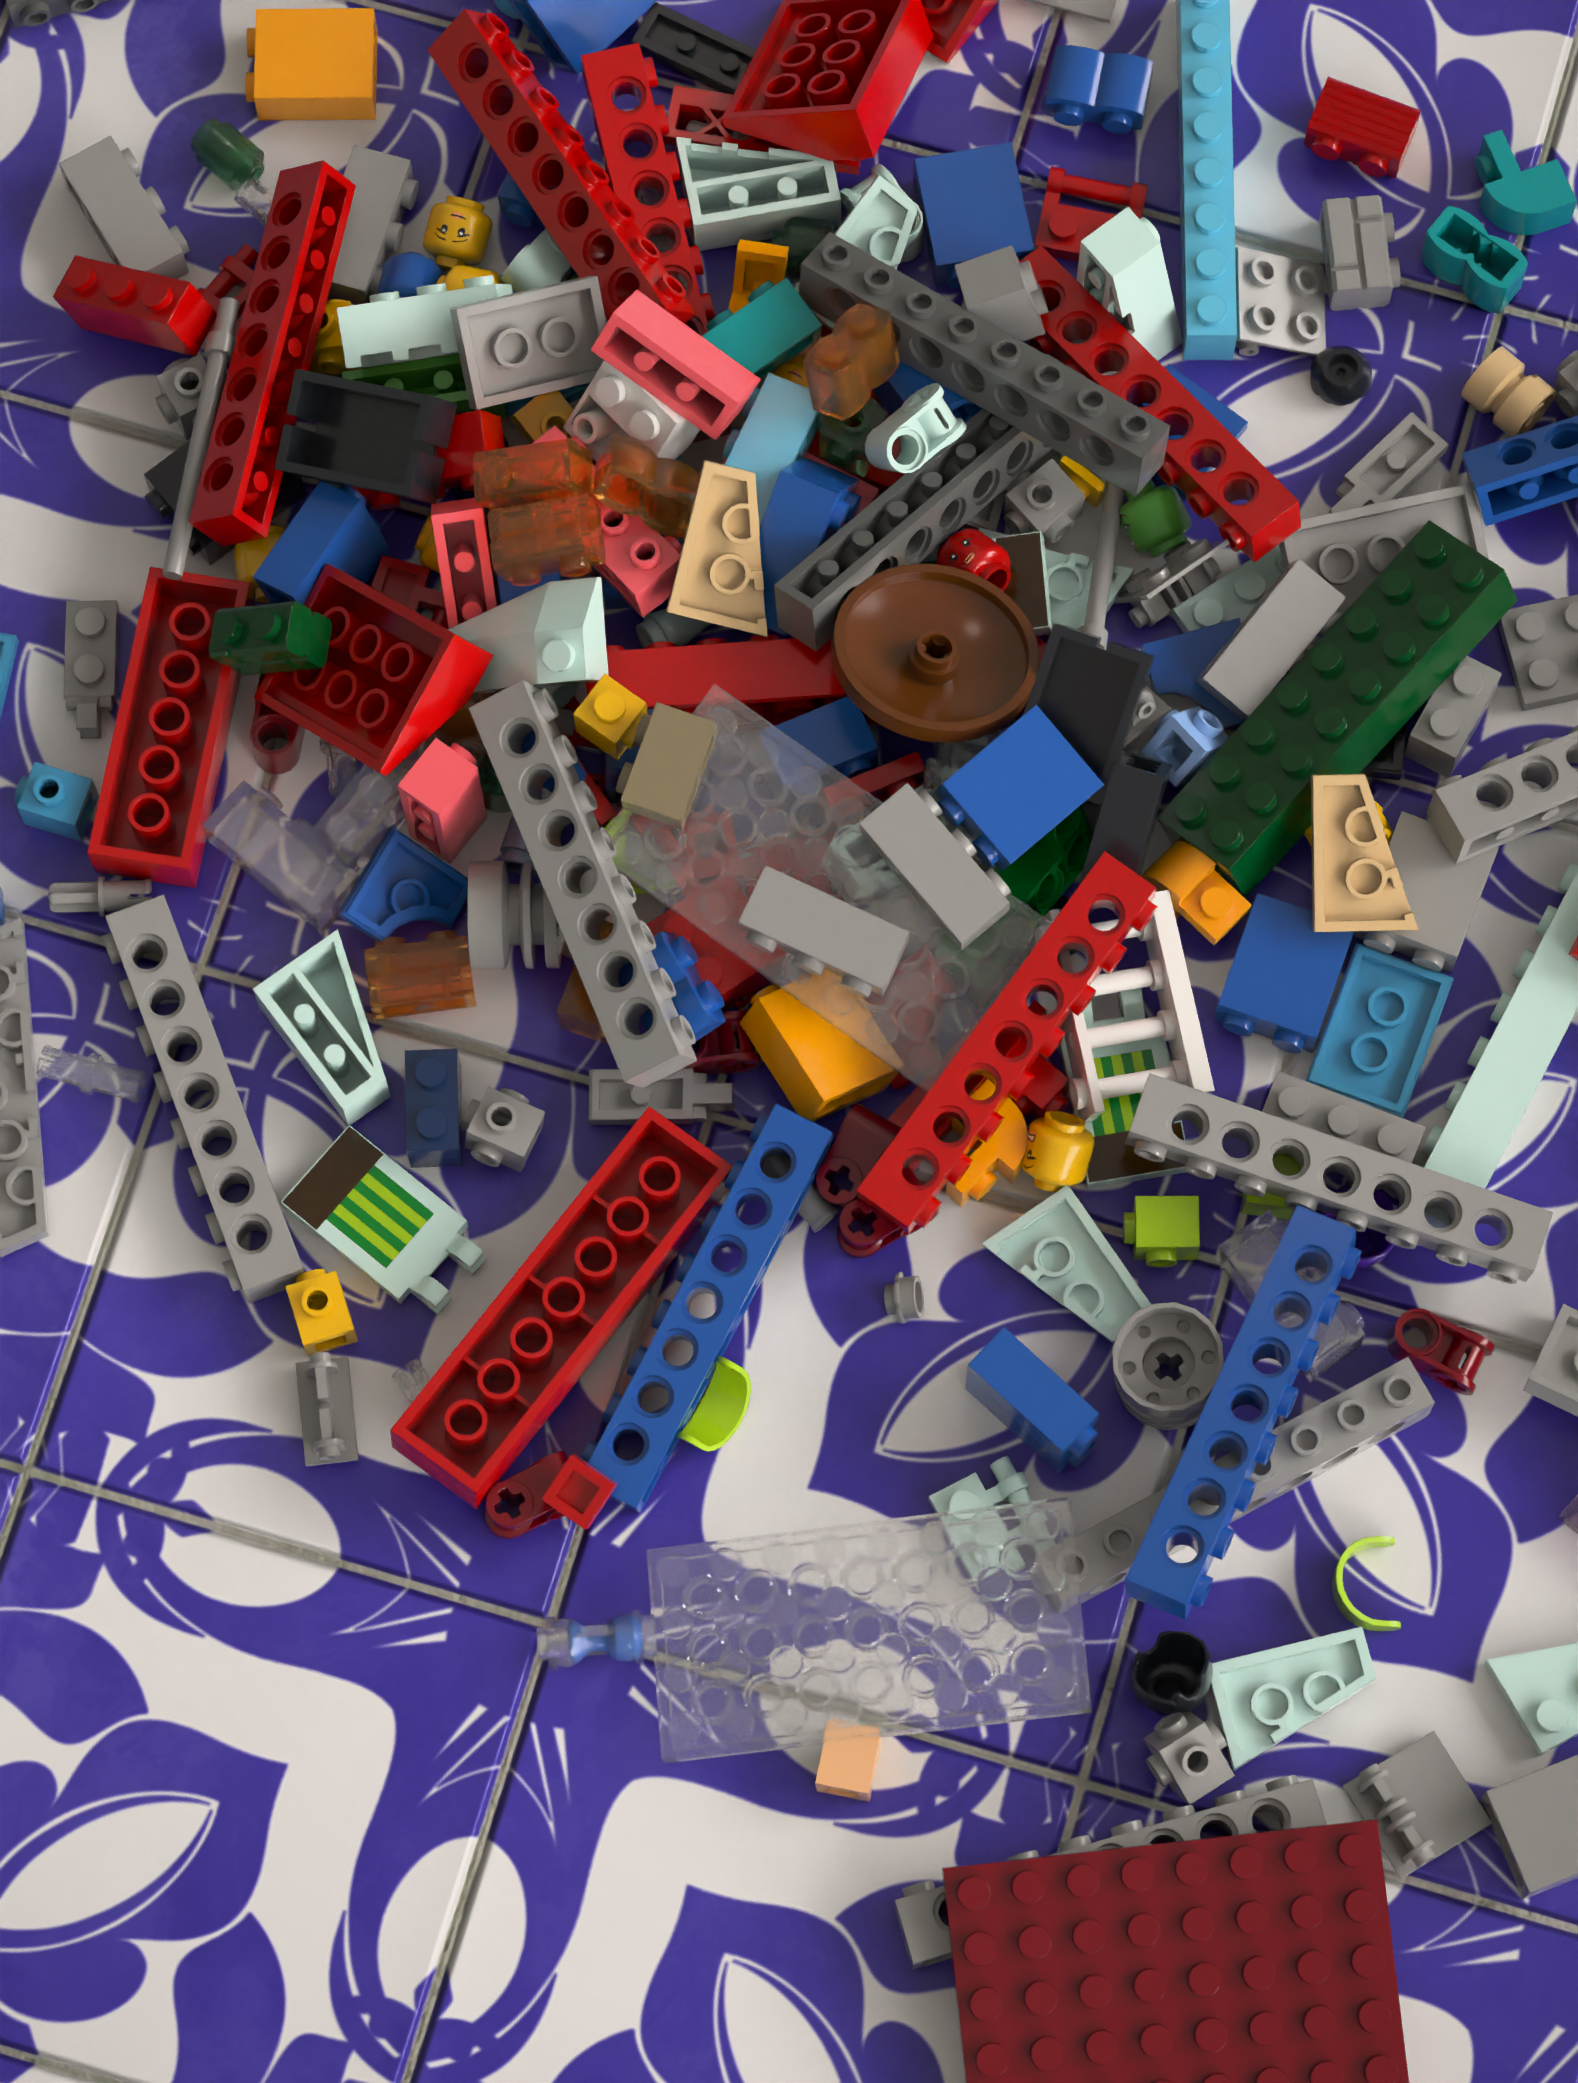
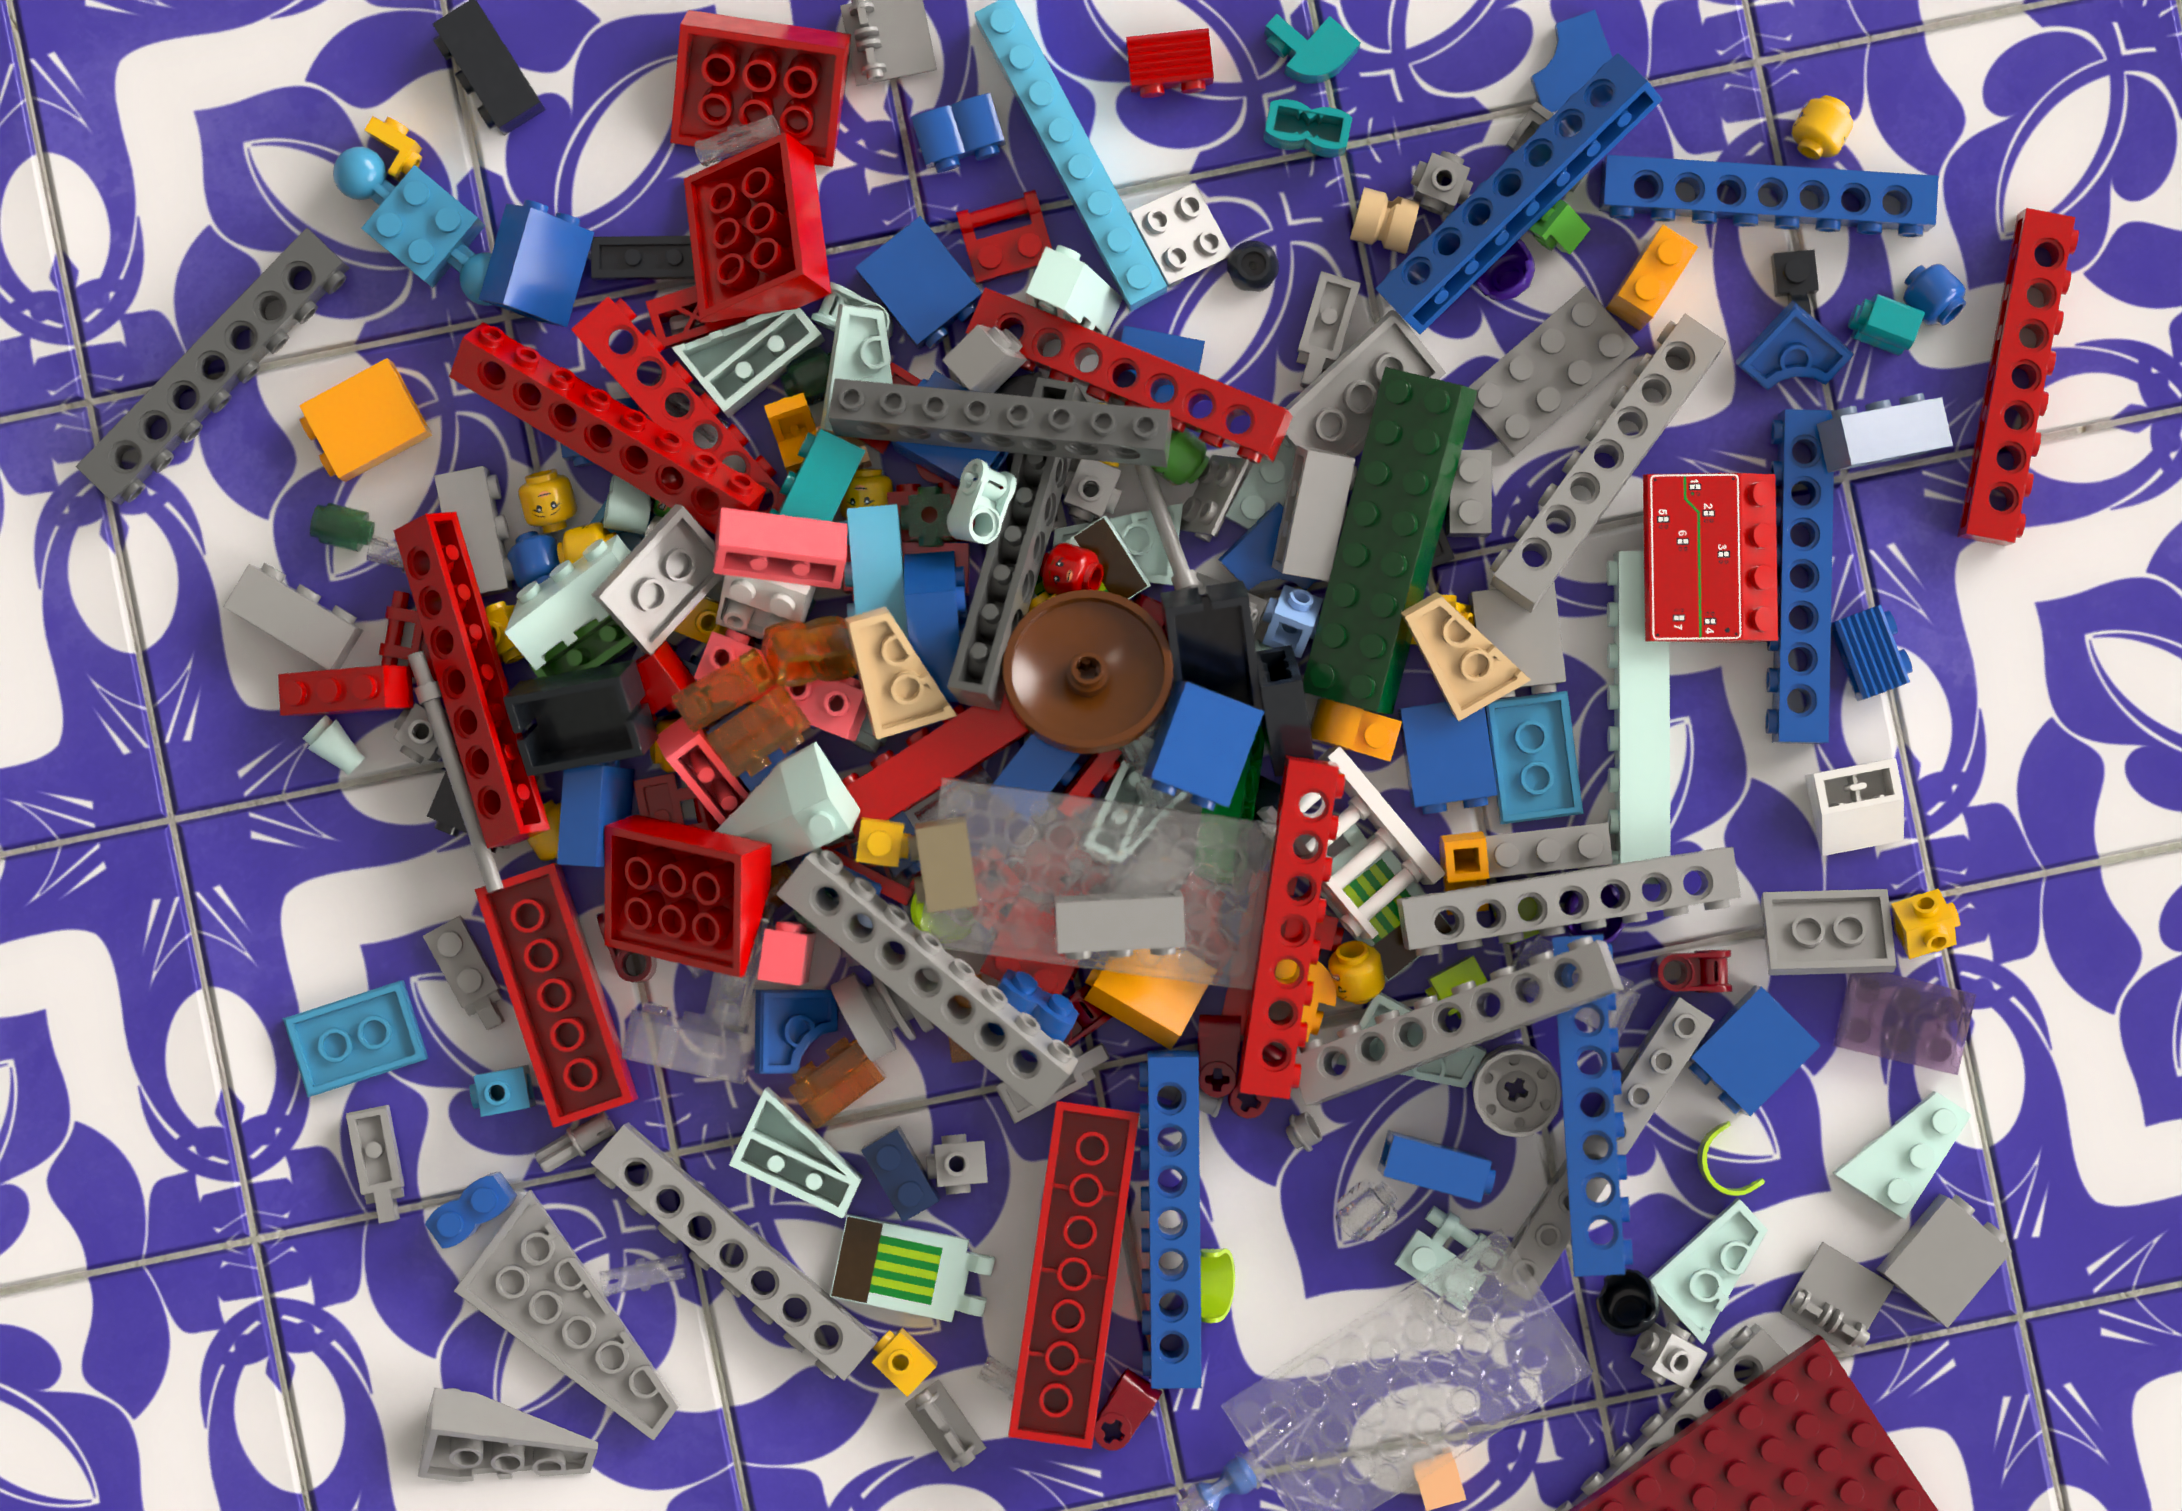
camera: 25 degrees left, 15 degrees up
dark green brick [208,601,332,675] -> none
red plate [541,1454,618,1529] -> none
clear orange brick [804,302,900,420] -> none
light grey brick [859,783,1011,951] -> none
light grey brick [1319,195,1401,311] -> none
none -> light aqua cone [302,715,365,775]
none -> light grey brick [1295,936,1624,1105]
none -> clear head [1335,1179,1398,1241]
none -> light orange brick [1439,831,1490,915]
none -> blue brick [1688,985,1821,1116]

